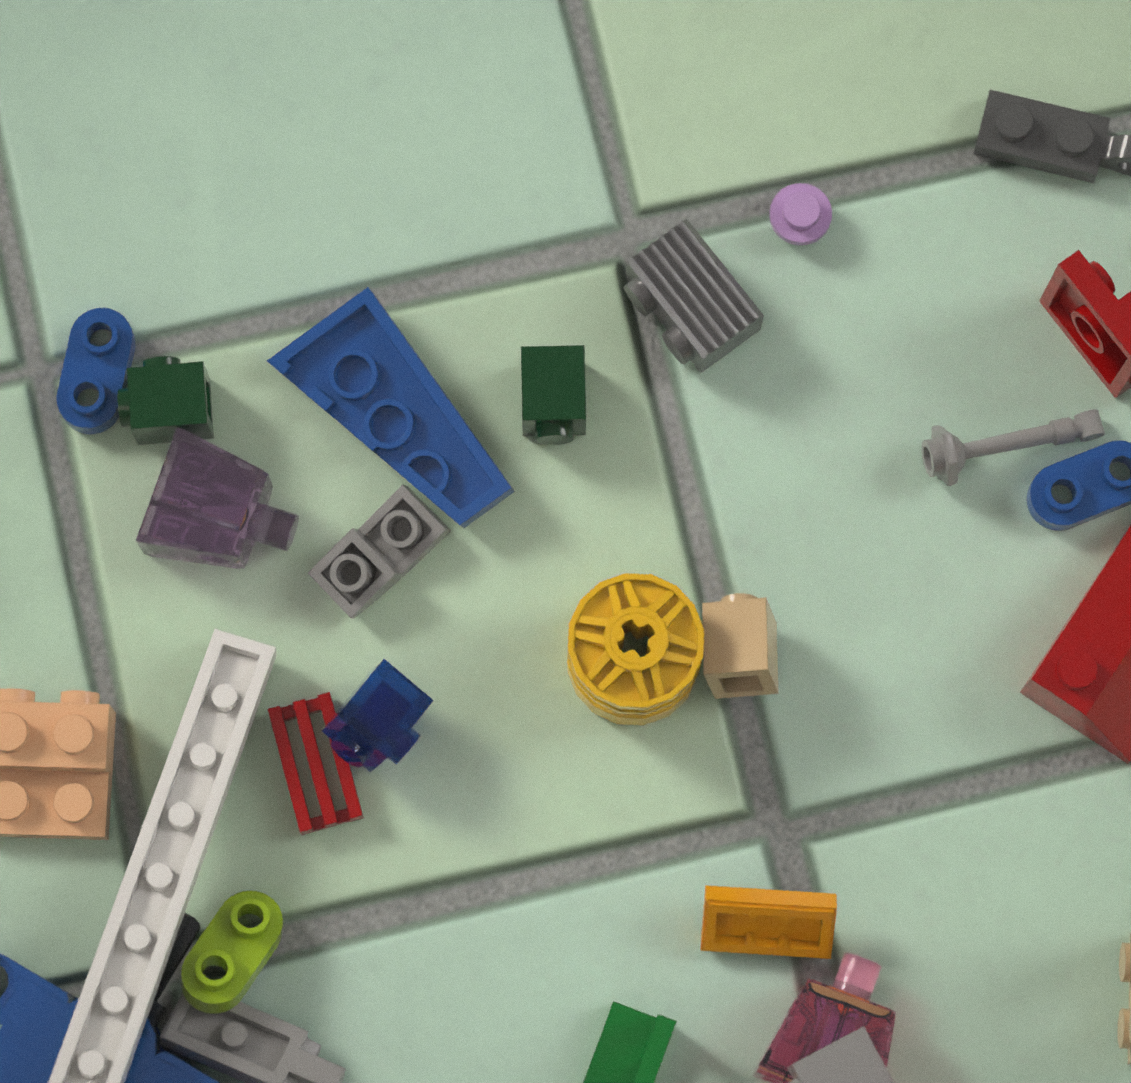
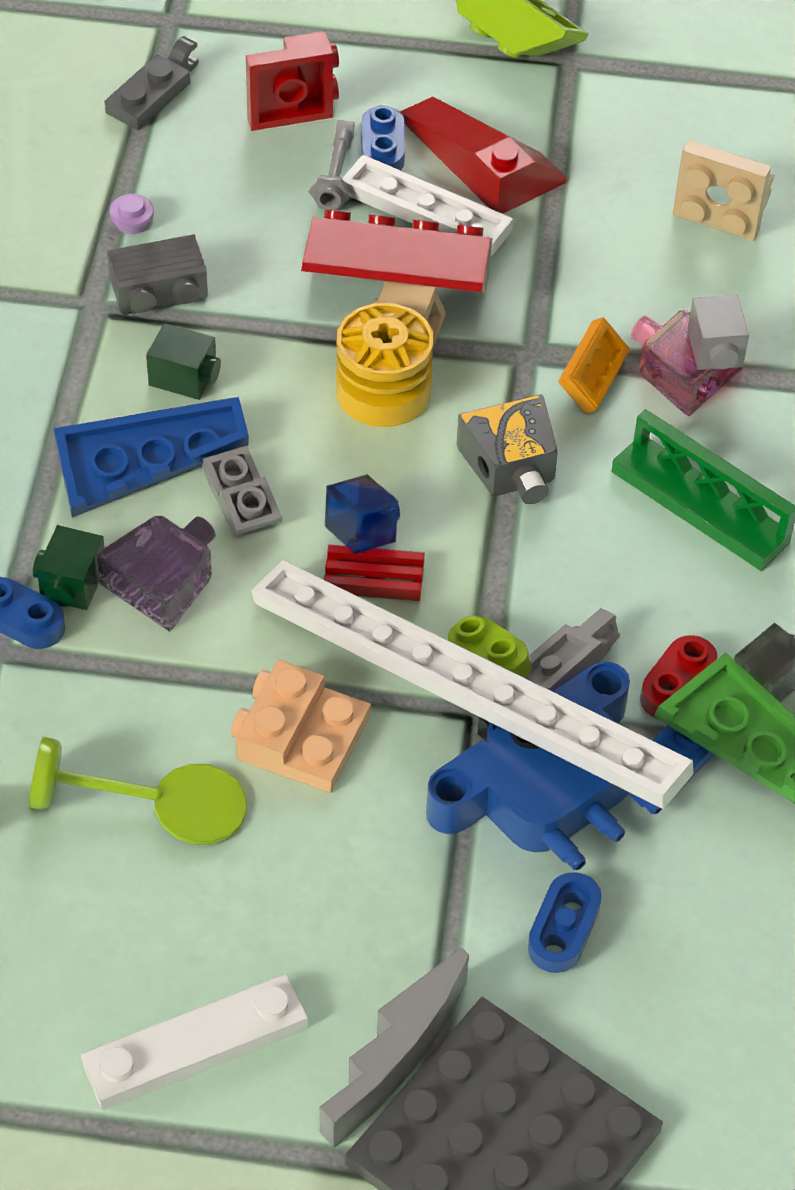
camera: 70 degrees left, 25 degrees down
none -> slope [301,209,493,292]
none -> white plate [342,155,513,257]
none -> dark grey torso [456,394,558,504]

